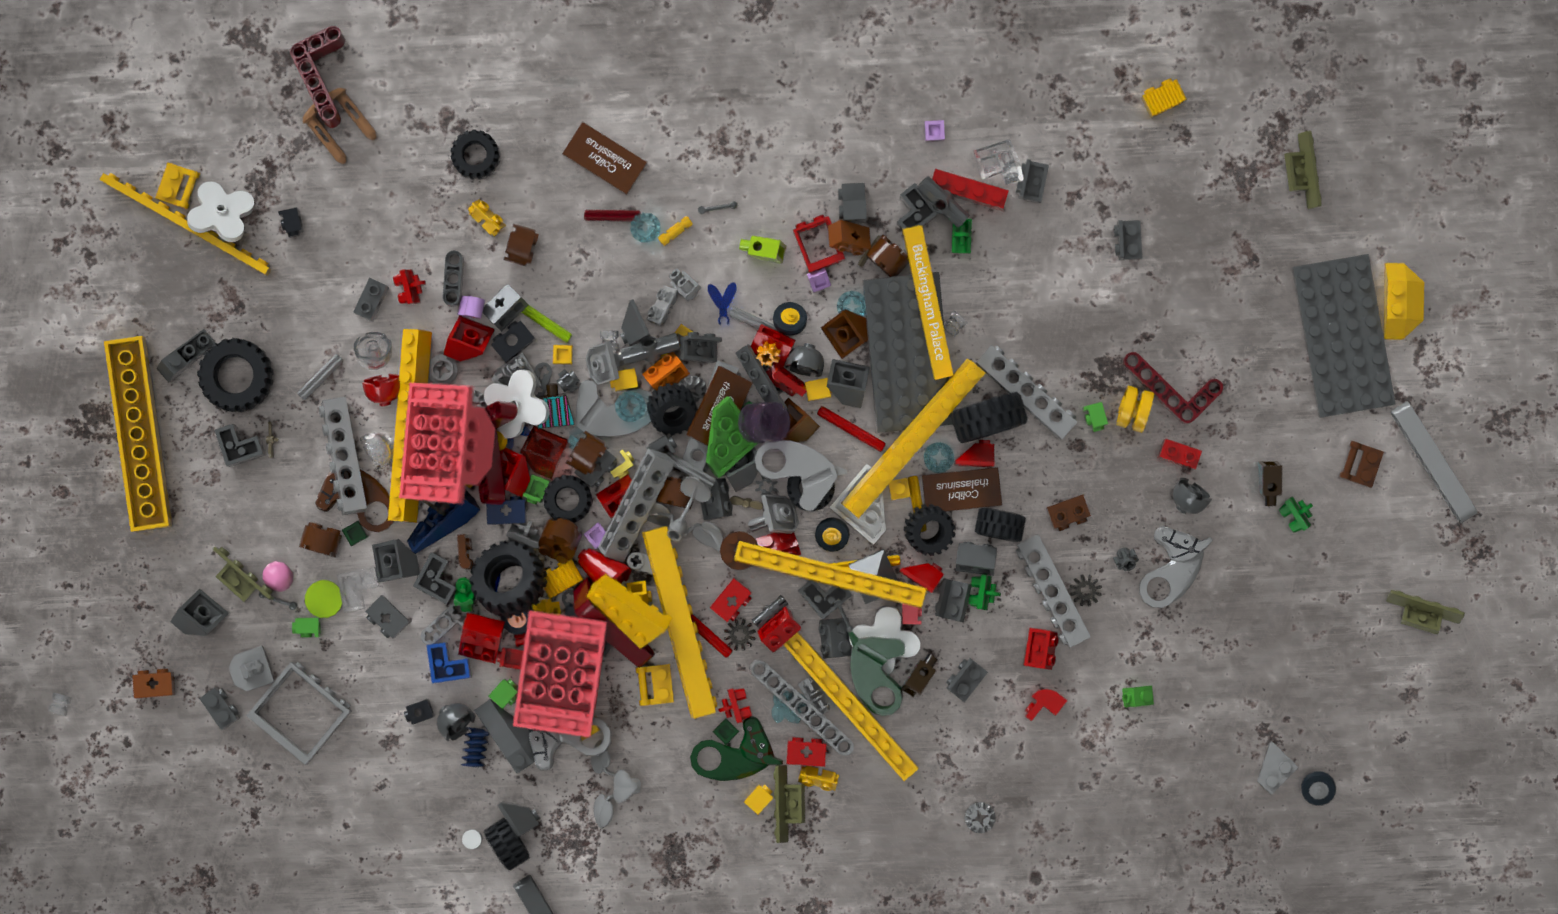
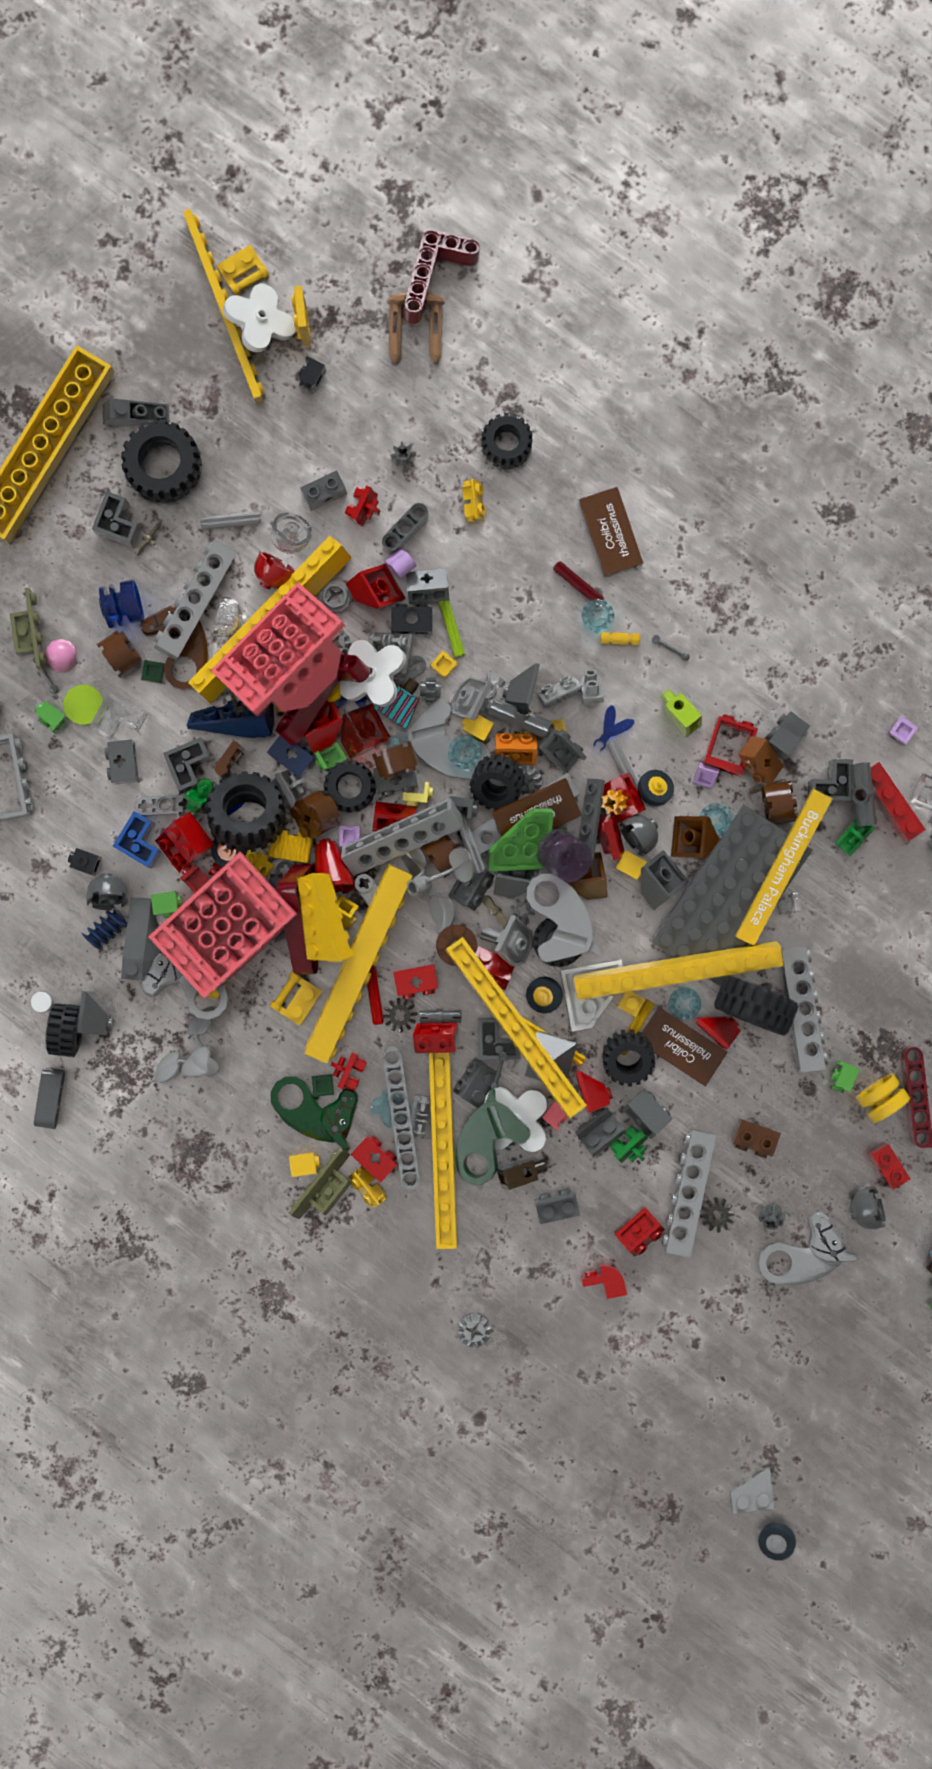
camera: 40 degrees right, 0 degrees up
dark grey slope [372,539,420,583] -> none
reddish brown brick [503,223,539,267] -> none
red axle [817,406,886,452] -> none
black tyre [974,508,1026,542] -> none
bright green bracket [1122,686,1154,707] -> none
none -> clear blue wheel [99,579,145,629]
none -> yellow plate [291,285,311,346]
none -> dark grey gear [391,442,416,469]

